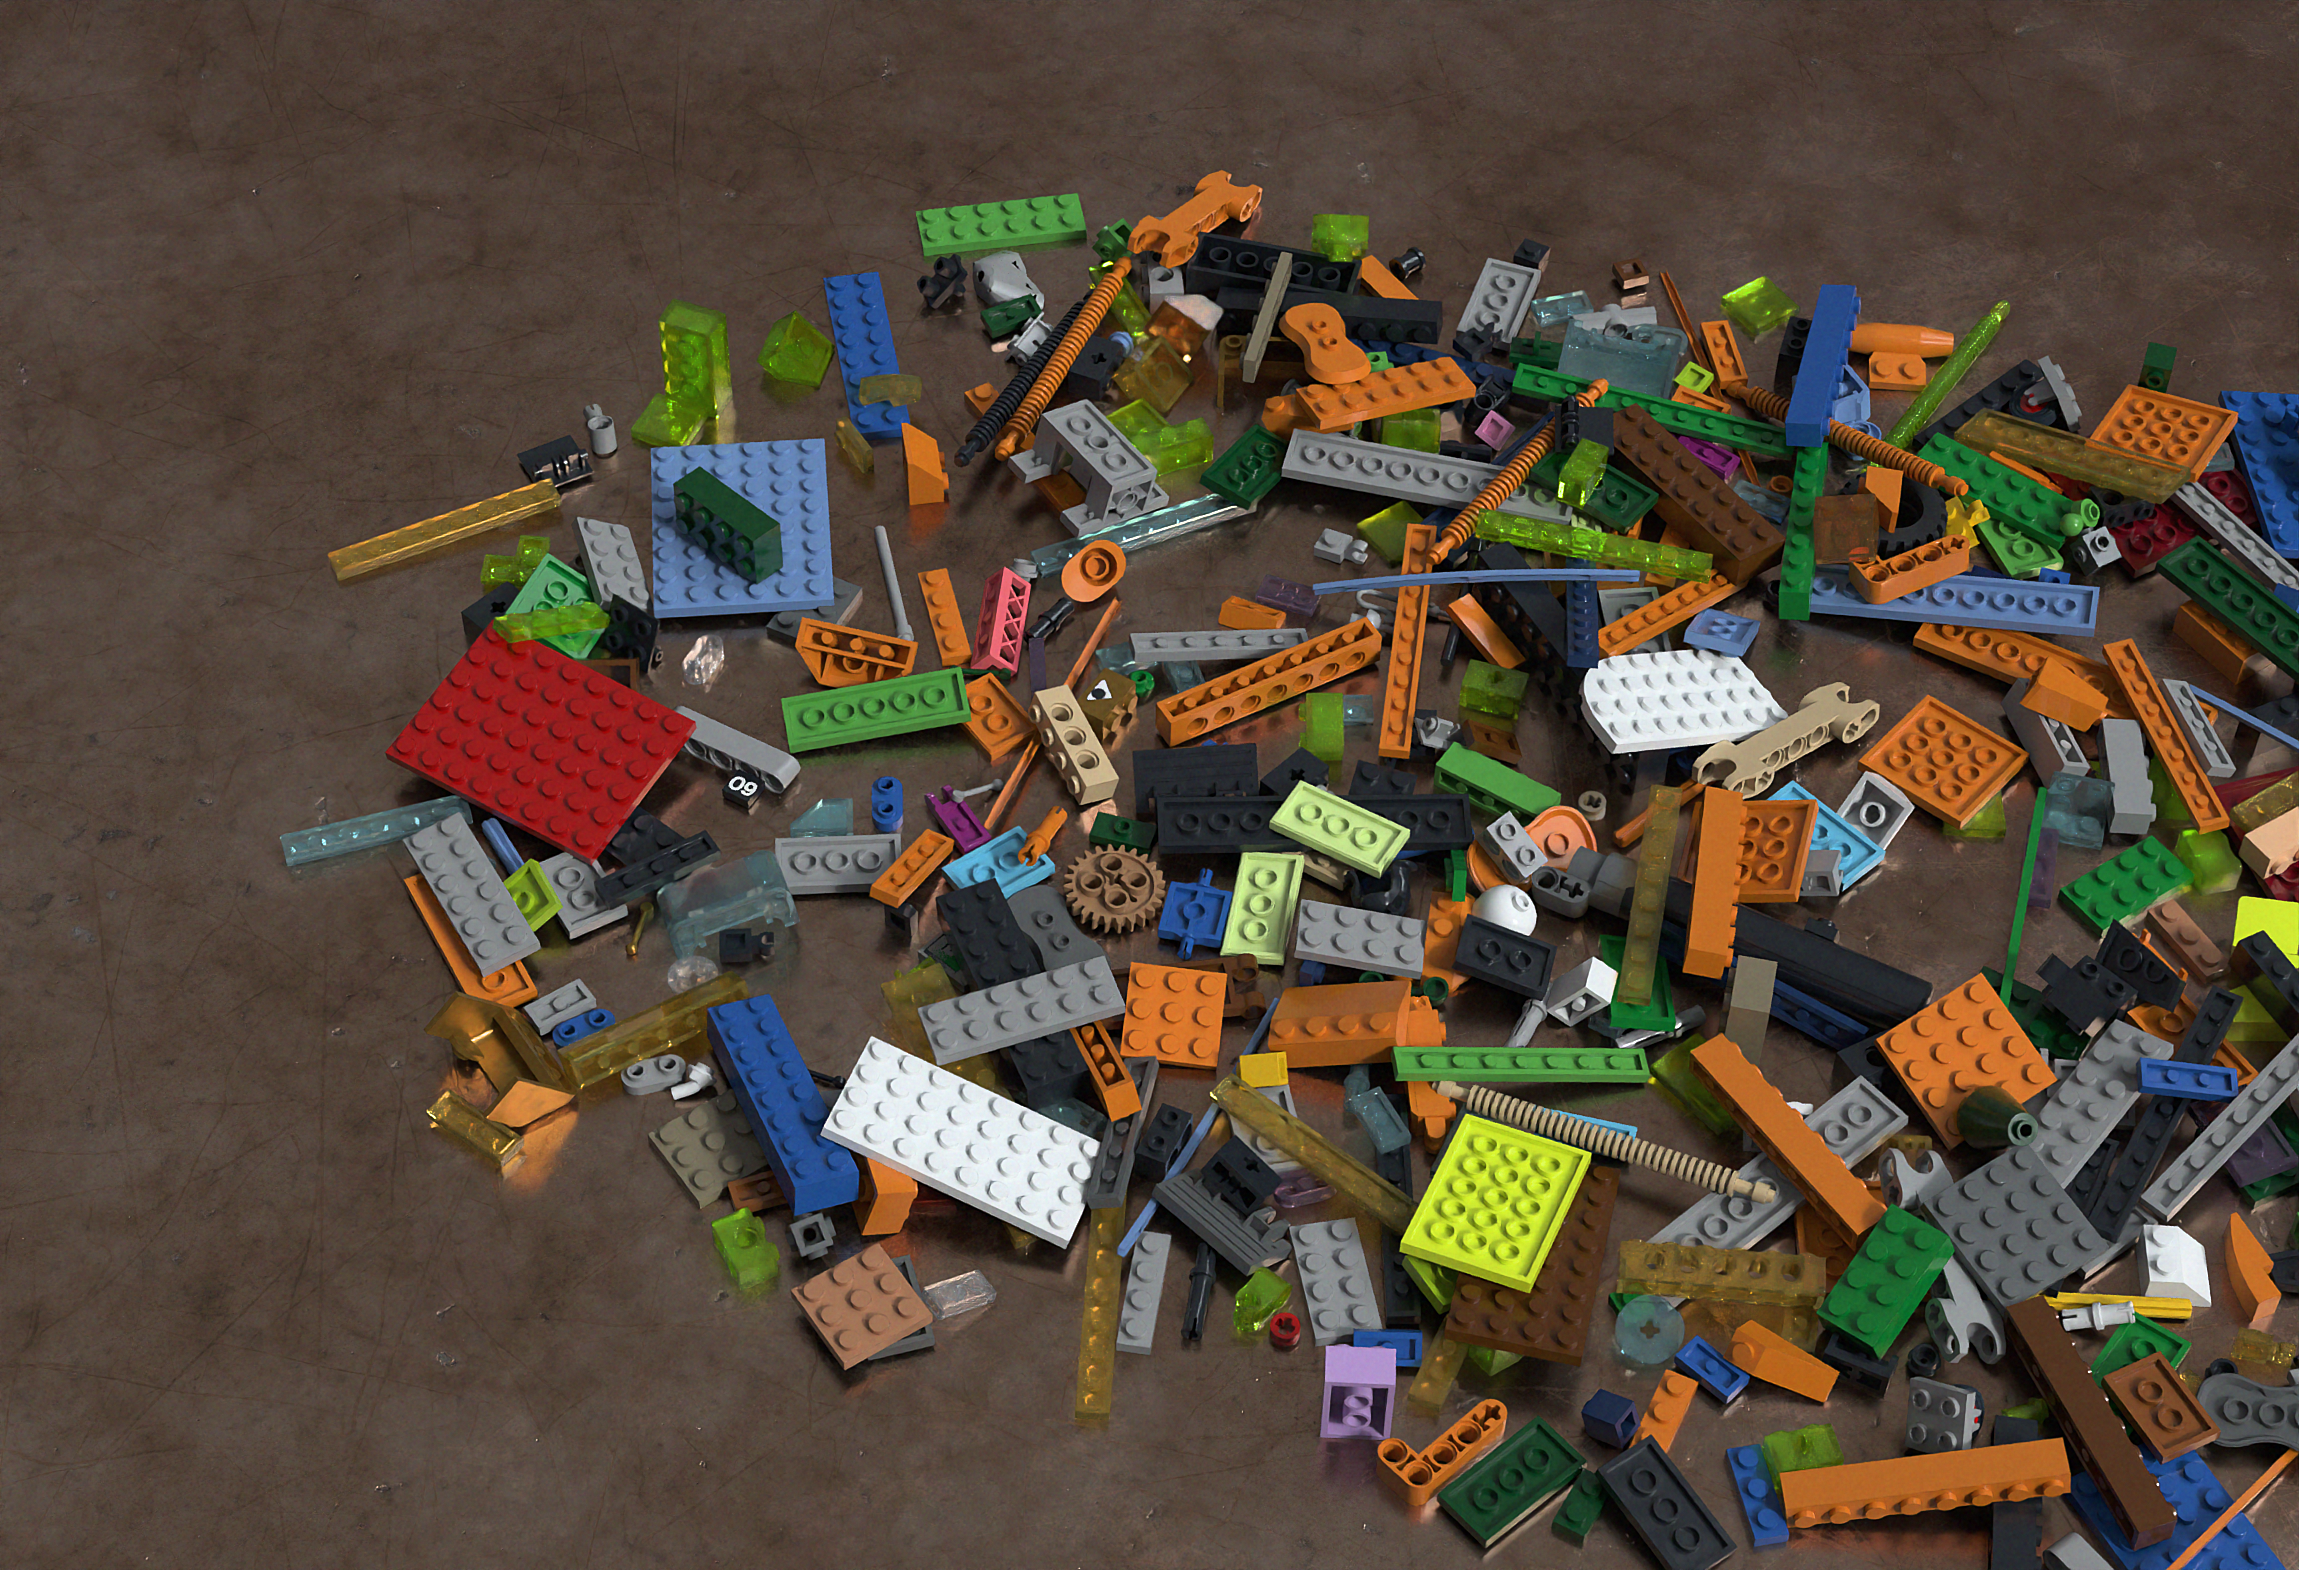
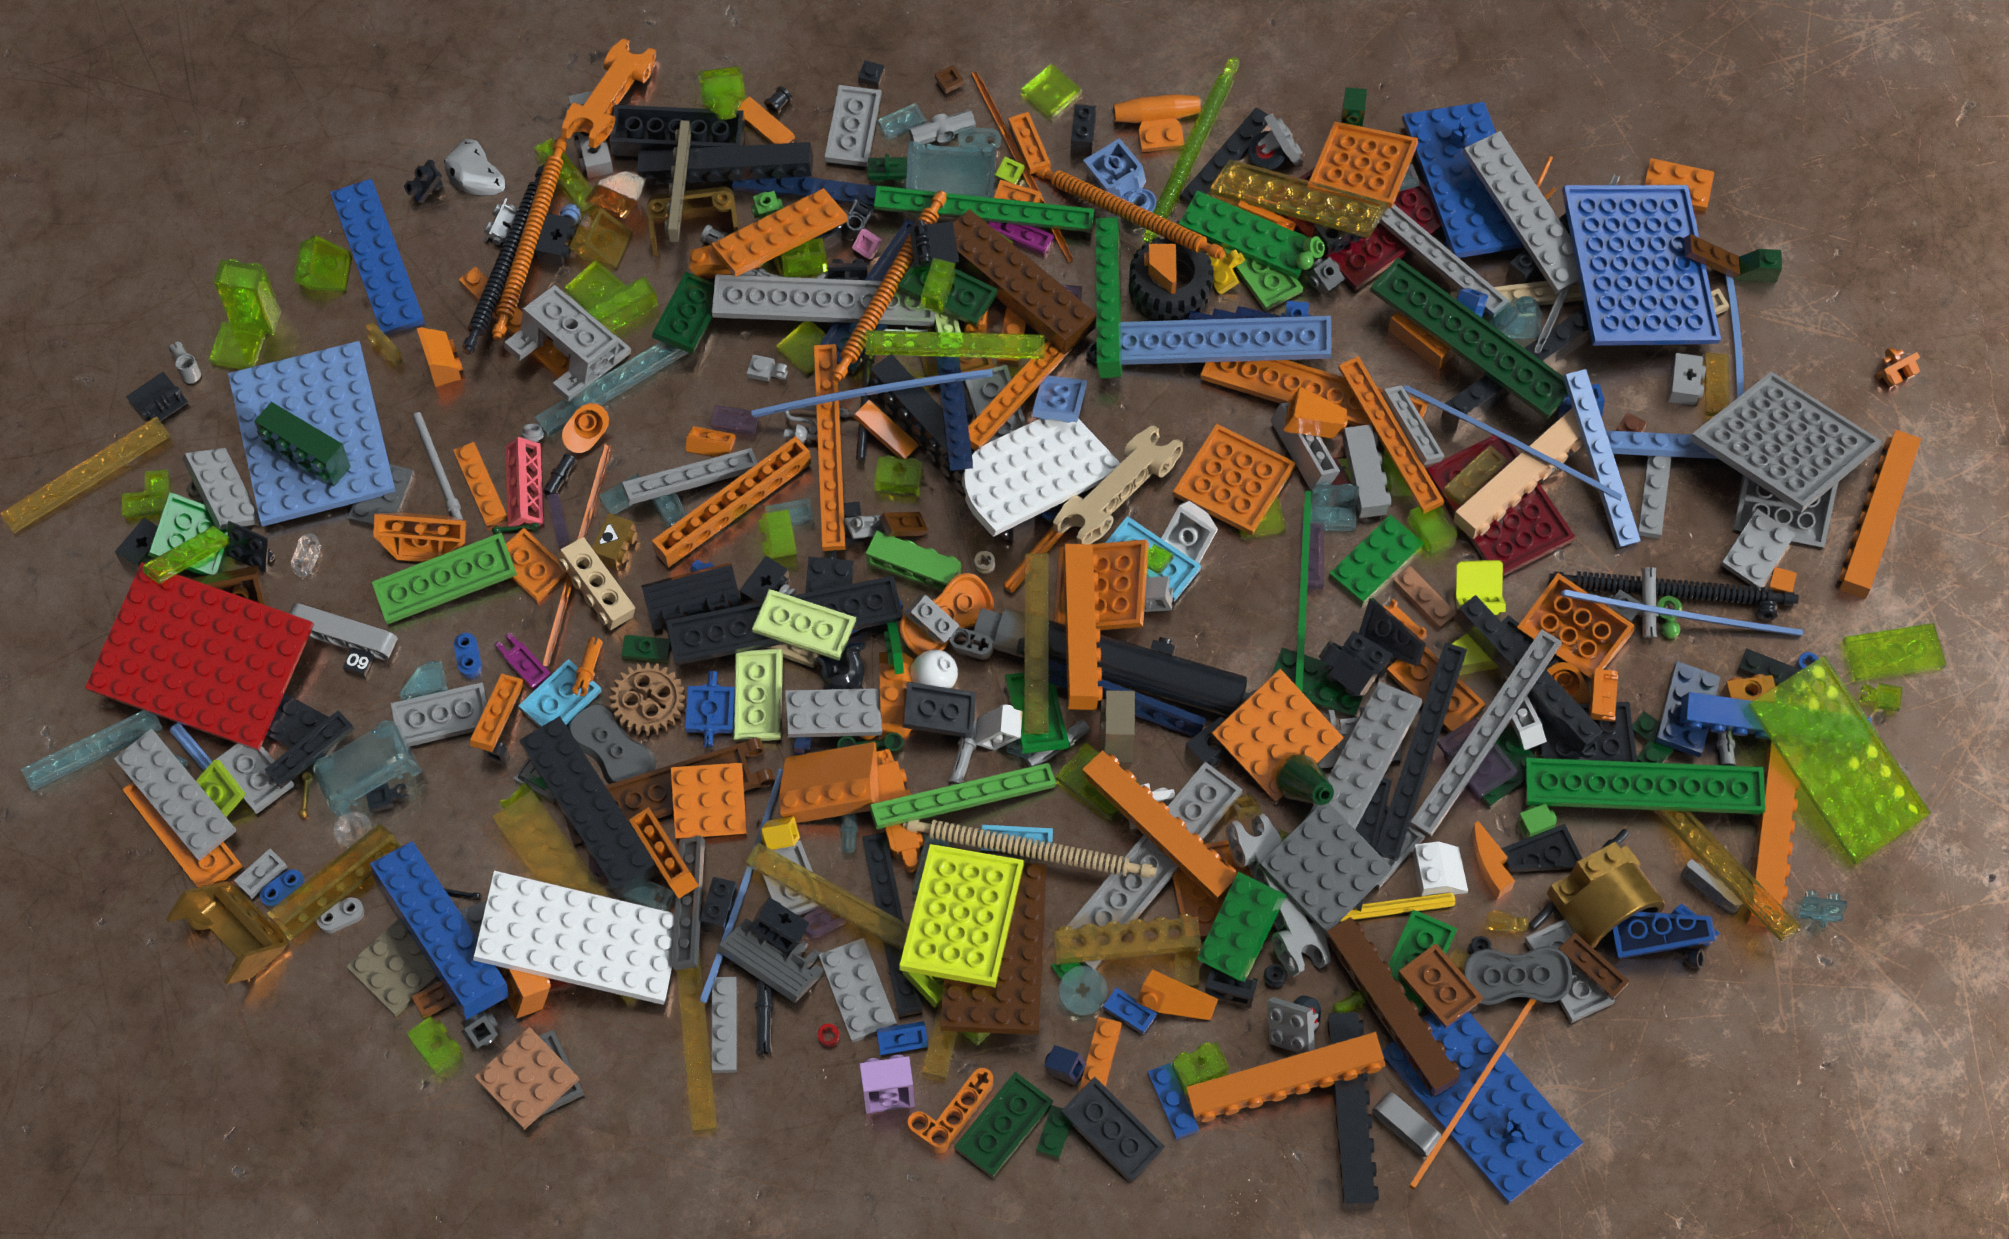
camera: 10 degrees left, 15 degrees up
clear yellow plate [427,1089,525,1167] -> none
white plate [671,1062,717,1100] -> none
clear yellow slope [858,374,922,407] -> none
bright green plate [915,193,1087,256] -> none
light grey plate [917,956,1125,1066] -> none
clear plate [920,1269,997,1320] -> none
light grey hinge [951,779,1003,803] -> none
dark green plate [980,293,1043,338] -> none
bright green brick [1092,218,1134,268] -> none
green plate [1128,670,1155,698] -> none
clear neon green piece [1233,1266,1293,1332] -> none
orange plate [1279,303,1371,384] -> none
clear light blue plate [1350,1086,1411,1155] -> none
black plate [1452,322,1503,363] -> none
clear light blue plate [1733,479,1791,526] -> none
orange plate [1766,475,1793,502] -> none
blue brick [1785,284,1861,447] -> none
clear orange slope [1813,493,1880,564] -> none
orange beam [1849,534,1970,605] -> none
white pin [2062,1301,2135,1331] -> none
blue plate [2136,1057,2239,1103] -> none
none -> clear neon green plate [1147,544,1174,575]

